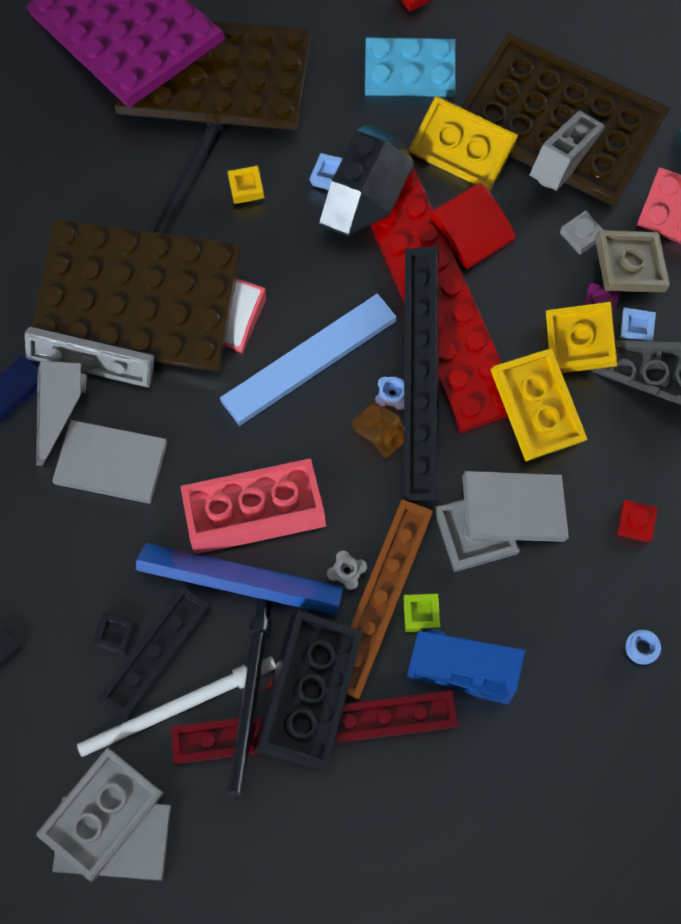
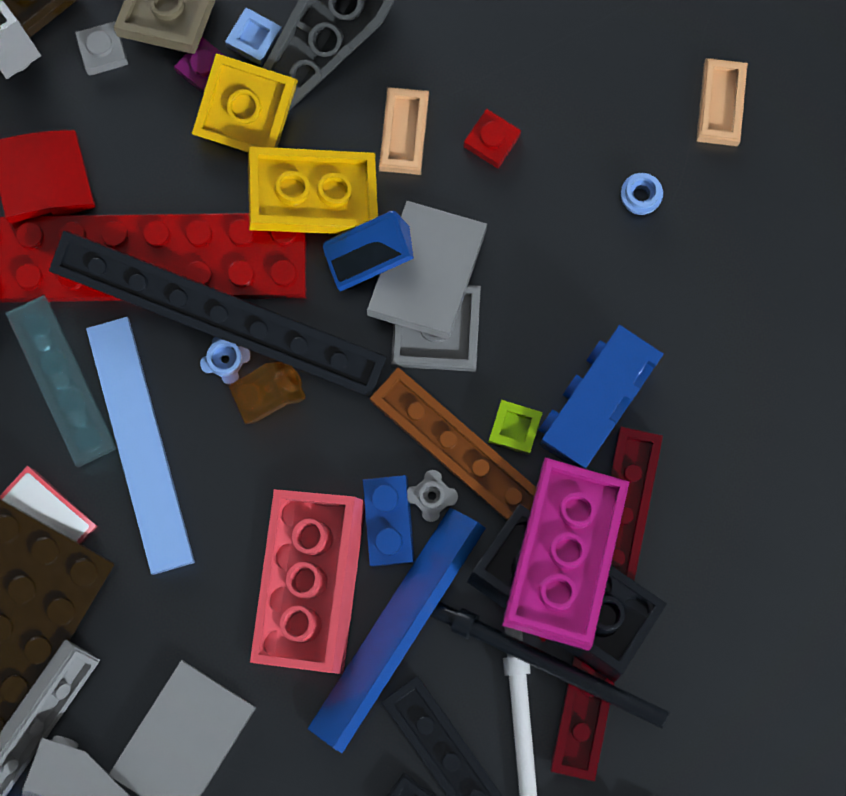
camera: 70 degrees left, 10 degrees up
none -> clear light blue plate [6,295,118,467]
none -> blue slope [323,210,414,292]
none -> blue plate [363,475,415,567]
none -> light nougat tile [379,87,429,175]
none -> dark pink tile [502,457,630,651]

